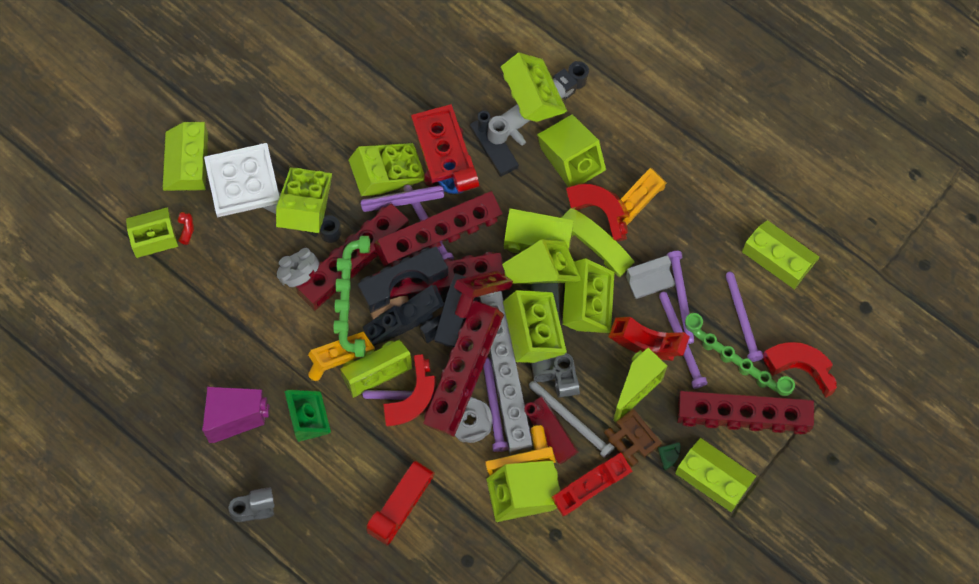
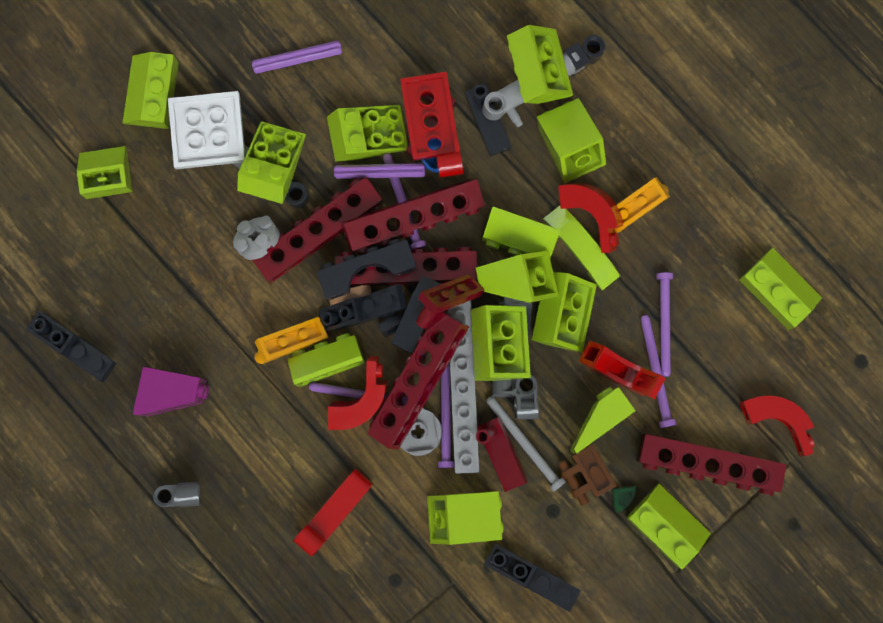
camera: 10 degrees right, 15 degrees up
red arm [178,212,194,245] -> none
green slope [285,390,331,442] -> none
bright green bar [334,236,370,357] -> none
light orange piece [486,425,556,476] -> none
red slope [551,452,633,517] -> none
light grey panel [626,255,675,299] -> none
bright green bar [685,313,795,396] -> none
medium lavender bar [726,272,763,362] -> none
none -> black slope [26,310,117,383]
none -> medium lavender axle [252,41,342,74]
none -> black slope [484,543,582,612]

